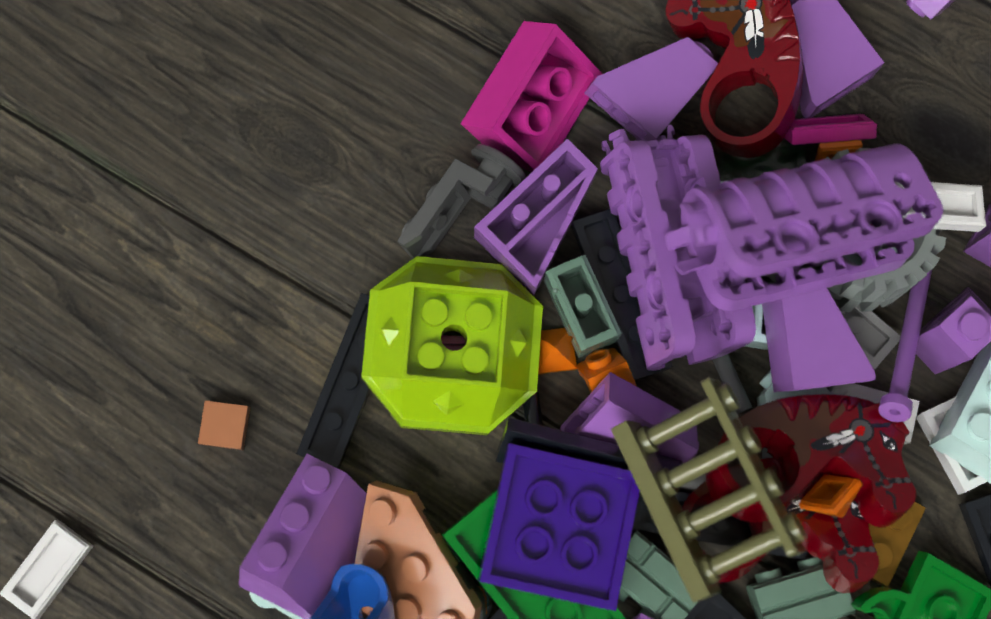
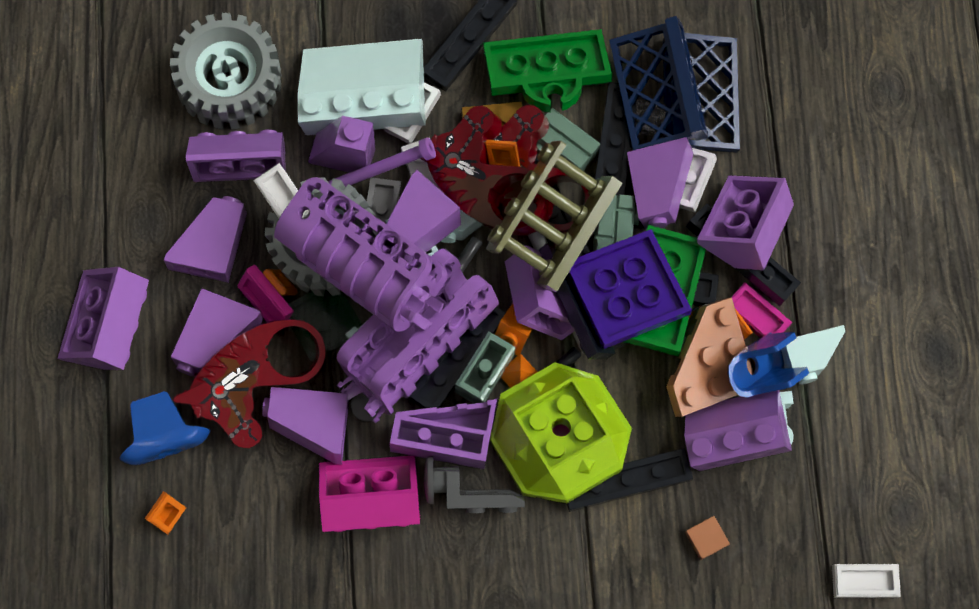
camera: 130 degrees left, 5 degrees down
none -> medium lavender slope [164,196,247,283]

